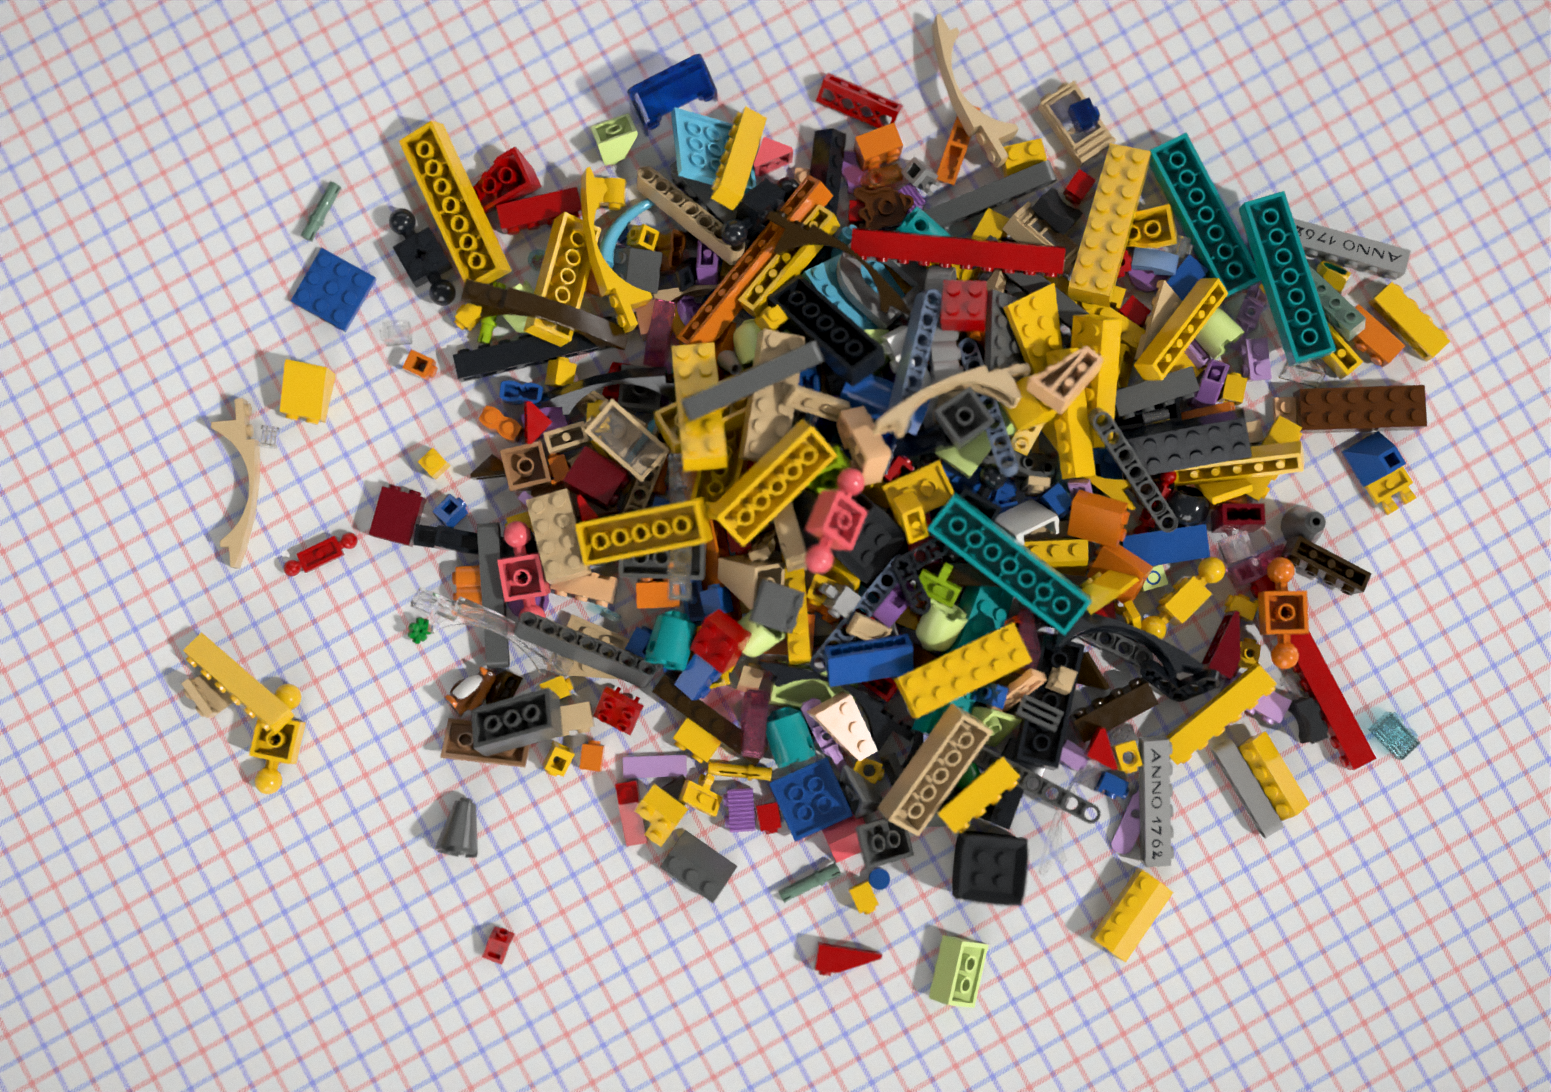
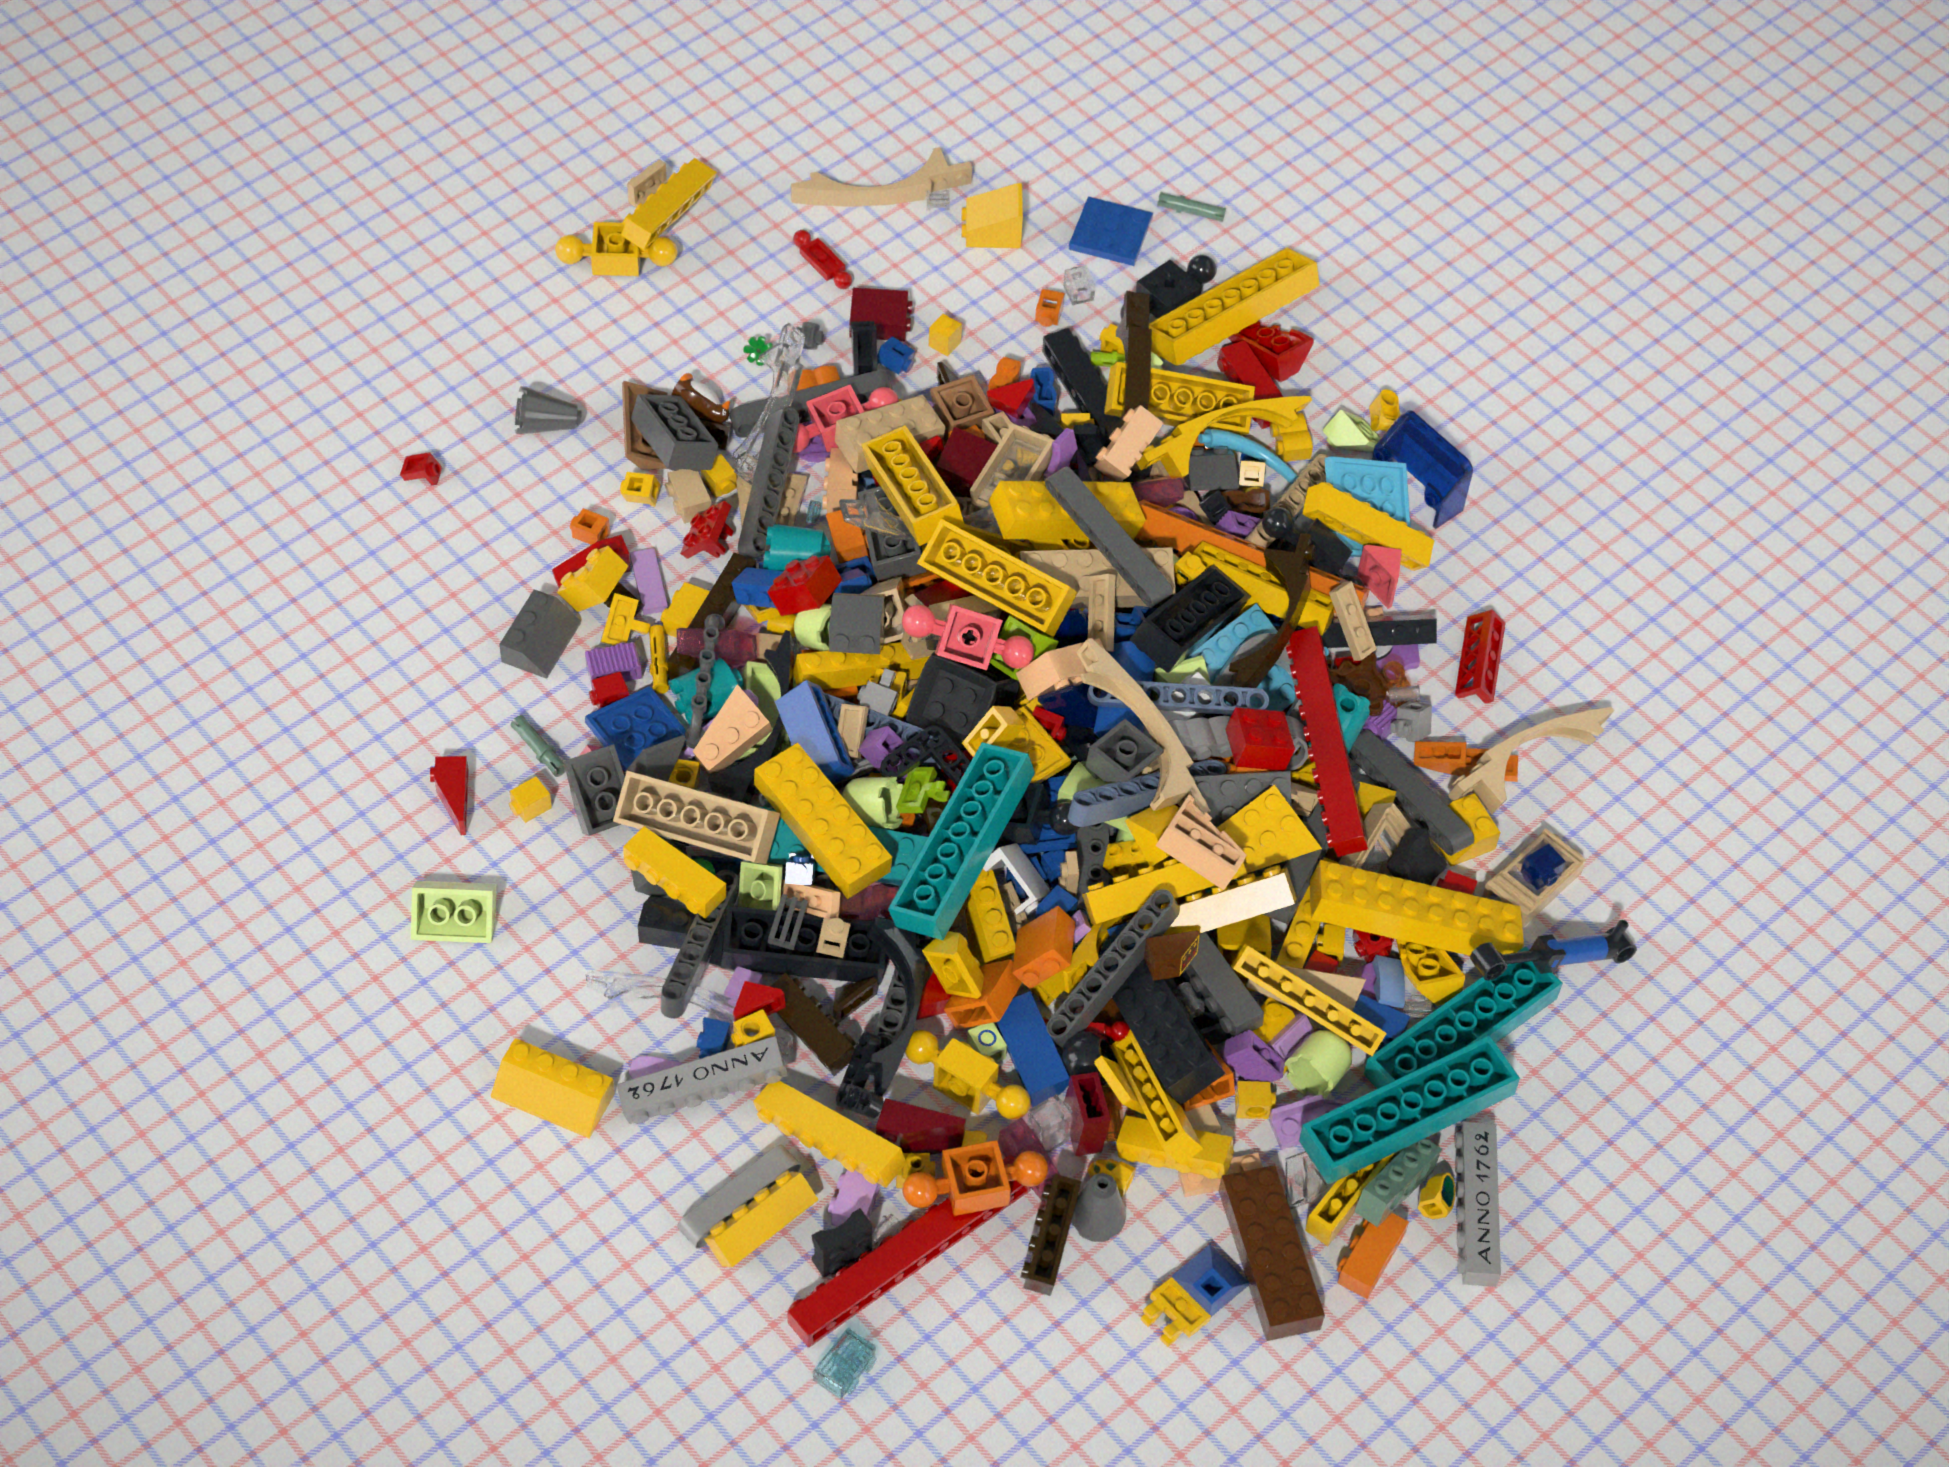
camera: 80 degrees right, 30 degrees down
orange brick [579,740,605,772] -> none
orange brick [853,123,903,172] -> none
blue tile [869,868,890,890] -> none
black piece [952,831,1029,906] -> none
yellow plate [1114,600,1142,641] -> none
yellow brick [1368,282,1450,362] -> none
none -> orange brick [570,508,610,545]
none -> dark grey bar [685,614,725,749]
none -> dark grey gear [794,322,824,350]
none -> medium lavender tile [1043,428,1078,480]
none -> black brick [1073,423,1109,466]
none -> yellow rock [1087,1159,1136,1198]
none -> light nougat wedge [1094,405,1163,482]
none -> reddish brown slope [1144,930,1200,981]
none -> tan plate [1329,581,1377,661]
none -> yellow piece [1369,389,1402,436]
none -> clear pin [1389,684,1420,705]
none -> black piece [1470,920,1637,981]

